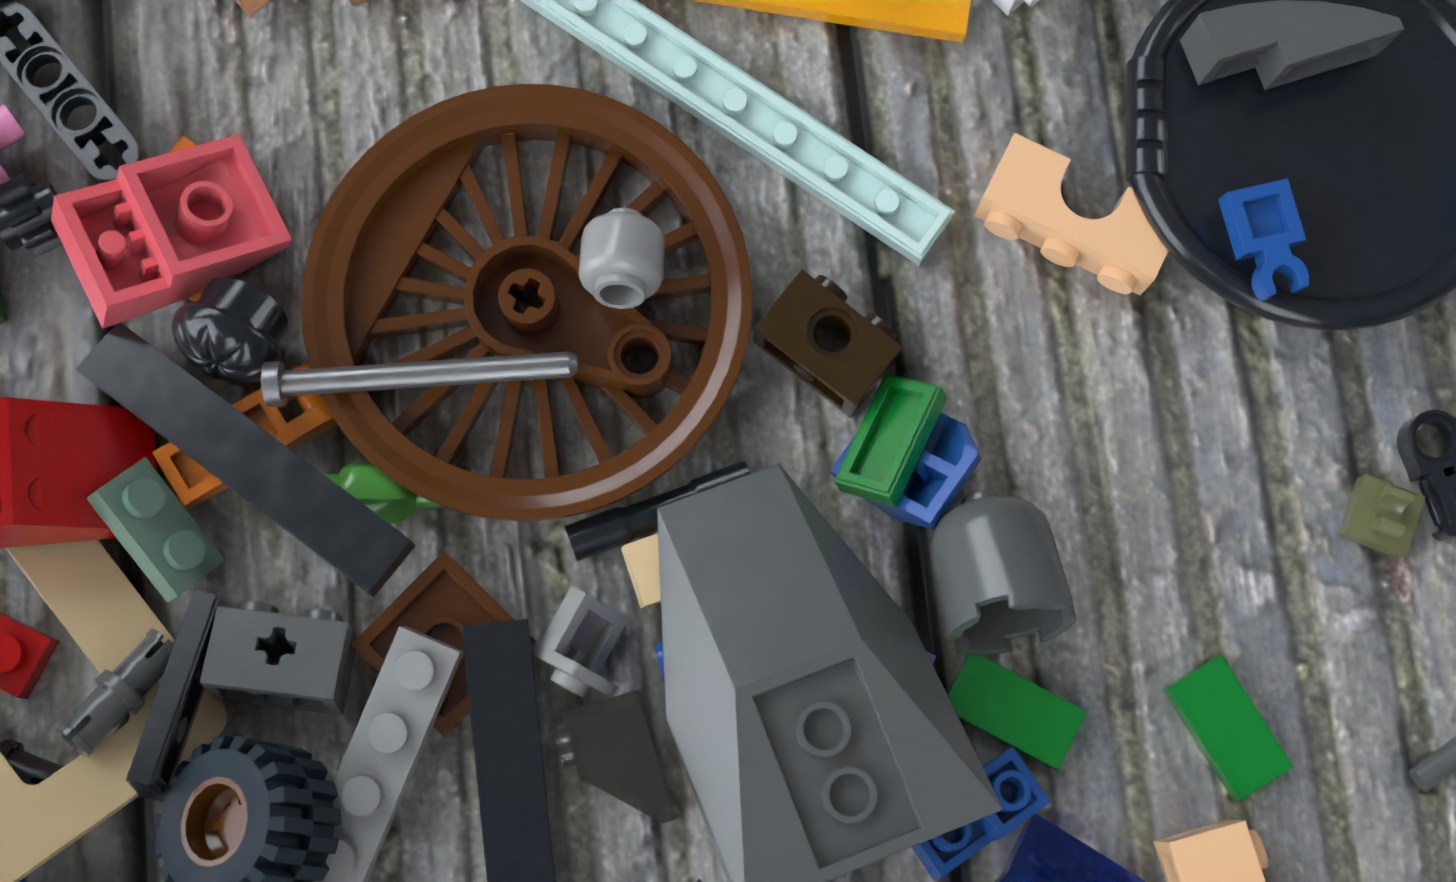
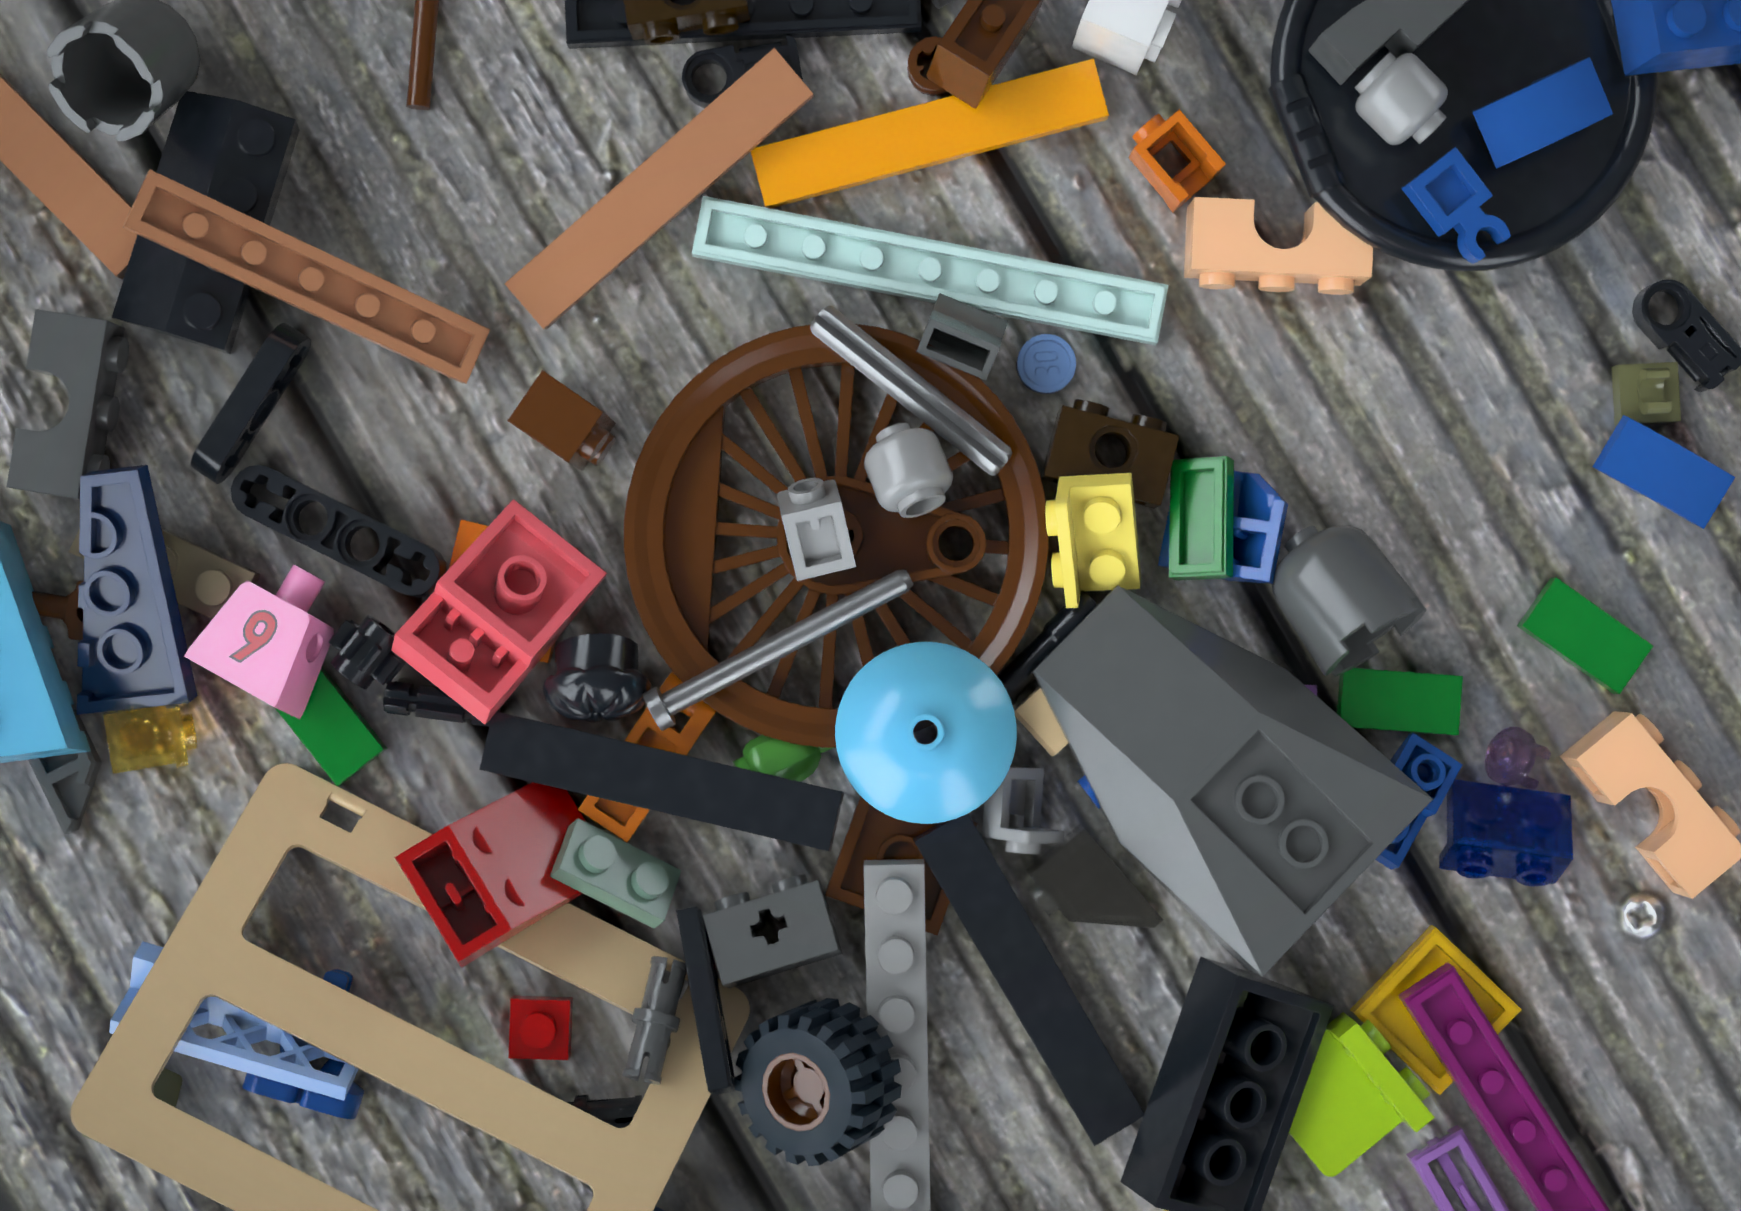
camera: 20 degrees left, 10 degrees up
none -> black axle [383,681,502,727]
none -> reddish brown brick [507,370,616,471]
none -> light grey bracket [777,478,856,581]
none -> flat silver axle [810,305,1012,475]
none -> medium azure dish [835,642,1017,824]
none -> dark grey piece [916,293,1008,380]
none -> medium blue piece [1016,334,1076,394]
none -> light yellow bracket [1045,473,1141,609]
none -> orange window [1128,109,1226,213]
none -> light grey head [1354,52,1448,145]
none -> blue slope [1472,56,1613,169]
none -> clear purple plate [1485,727,1551,789]
none -> blue slope [1592,415,1735,529]

